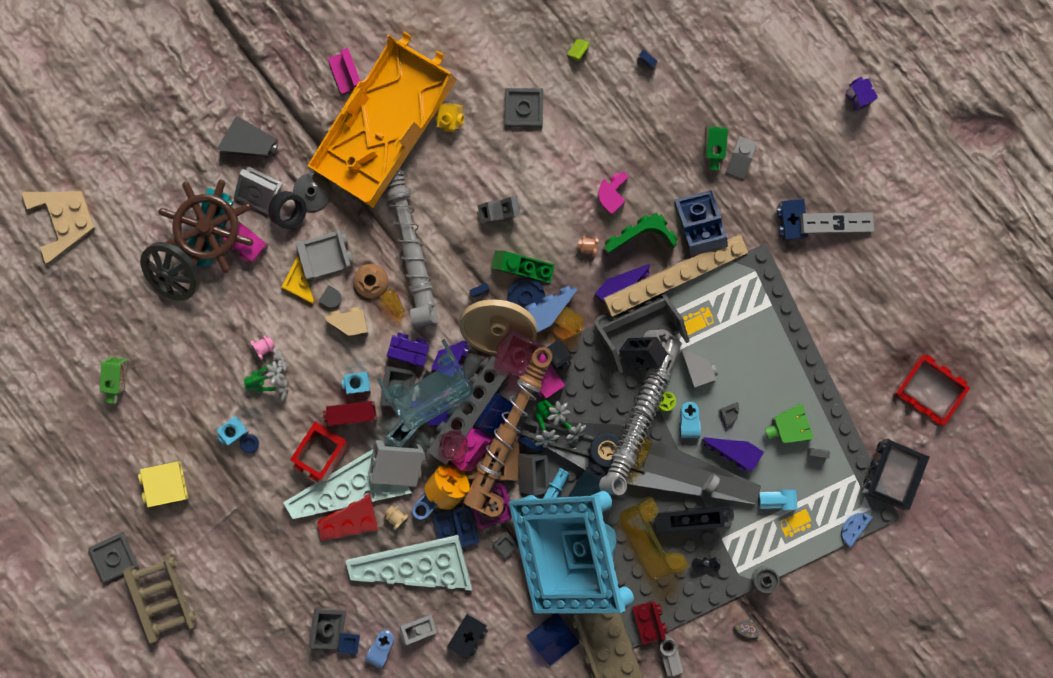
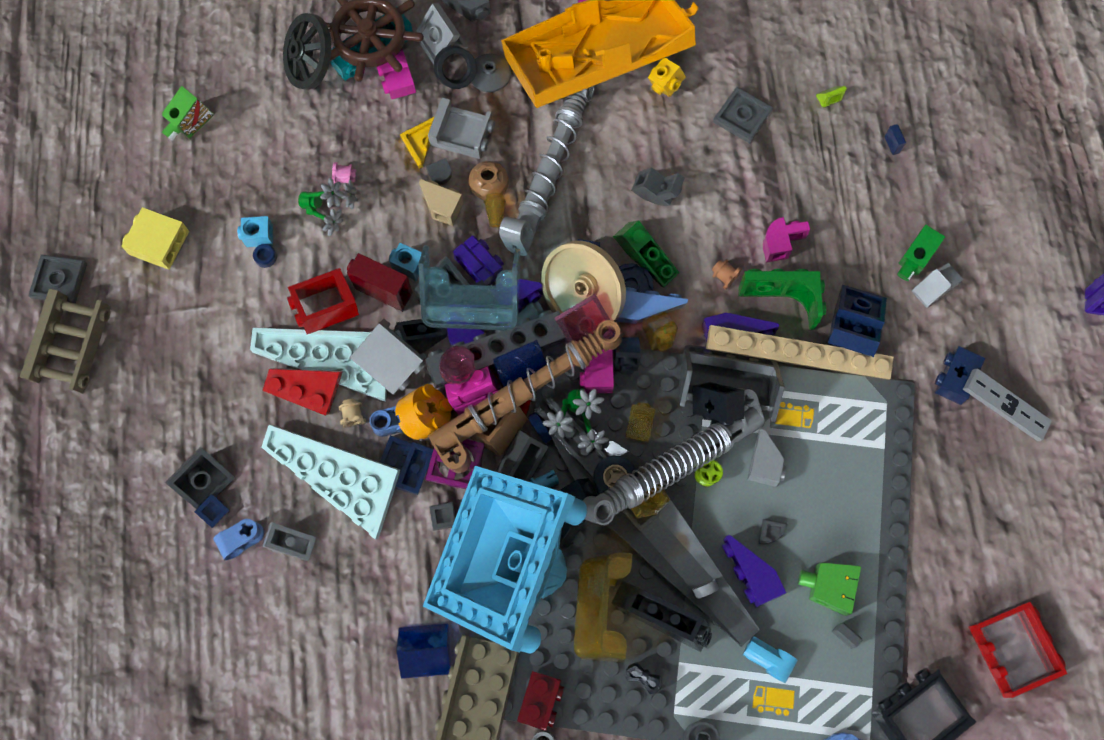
camera: 40 degrees right, 15 degrees down
black brick [447,612,488,659] -> none
medium azure piece [680,402,701,439] -> none
none -> clear yellow bracket [626,403,656,442]

